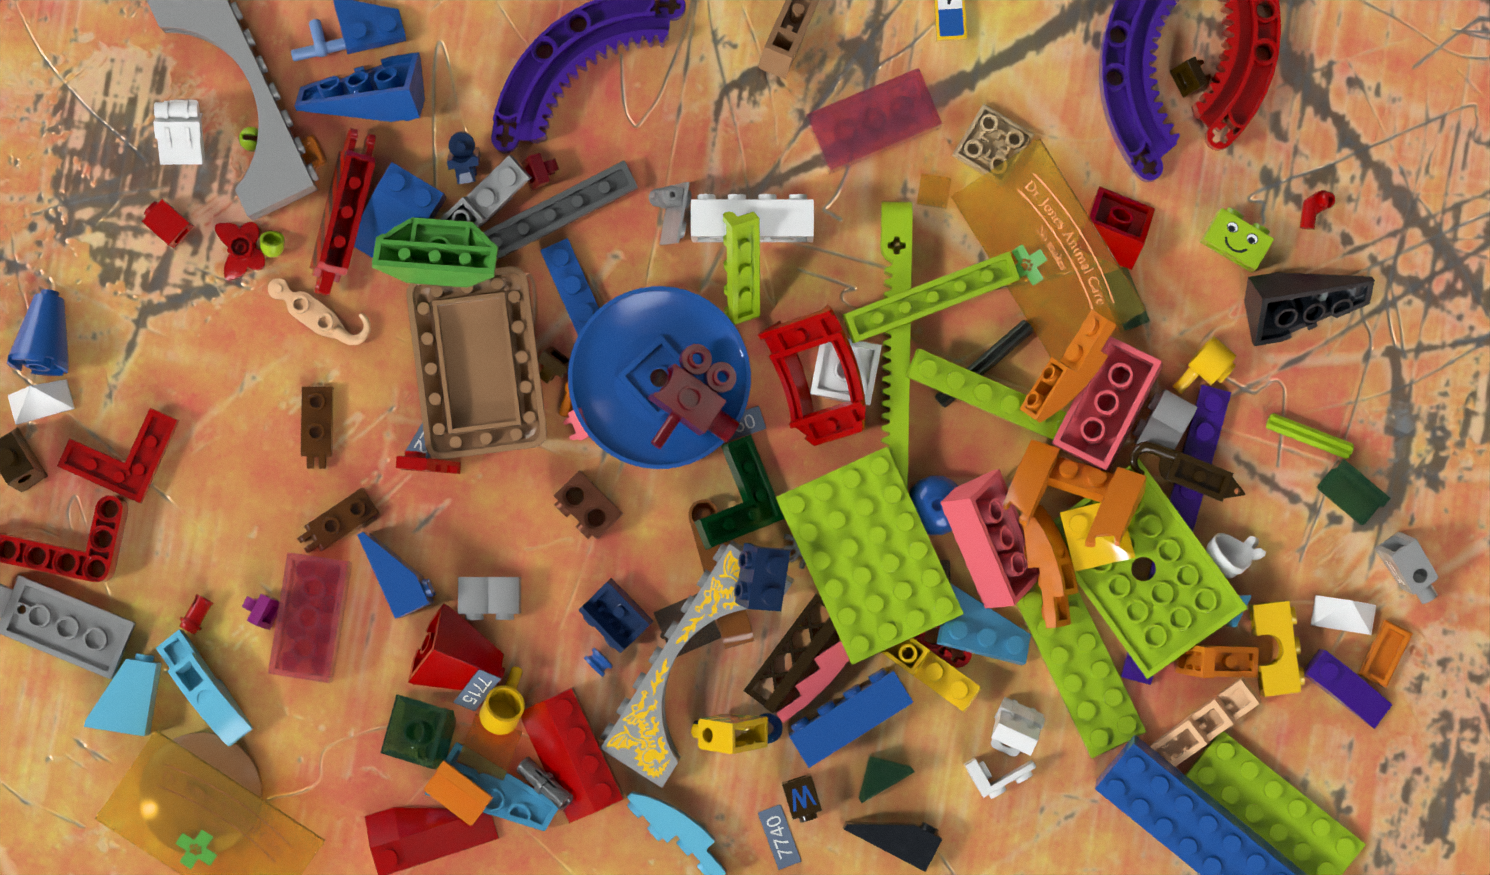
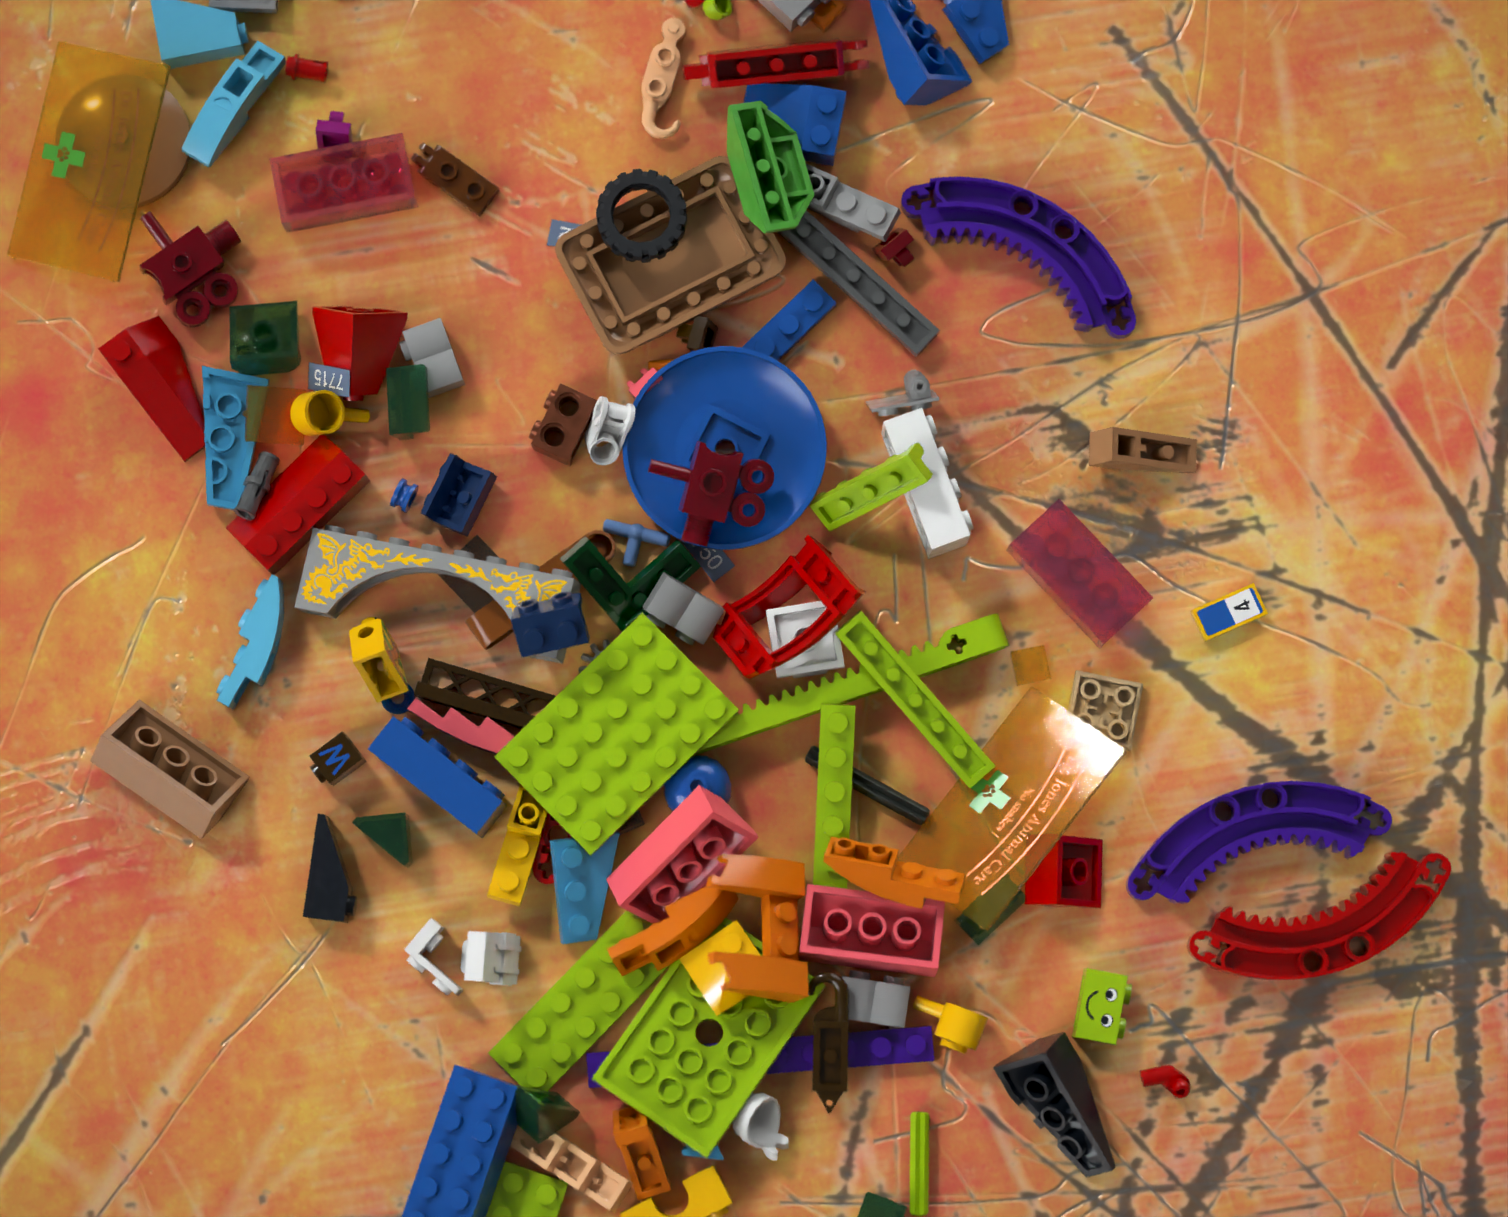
camera: 70 degrees right, 5 degrees down
reddish brown hinge [301,387,334,469] -> none
blue slope [357,532,437,619] -> none
red wing [396,451,461,474] -> none
orange panel [424,760,493,825] -> none
dark blue hips [447,131,481,184] -> none
sand blue sticker [758,805,801,870] -> none
dark brown tile [1170,57,1211,98] -> none
none -> dark red piece [140,211,241,327]
none -> clear green panel [386,364,430,440]
none -> clear green slope [515,1086,580,1144]
none -> white piece [584,396,635,465]
none -> black tyre [596,169,687,263]
none -> medium blue piece [603,519,671,567]
none -> light grey brick [642,572,724,645]

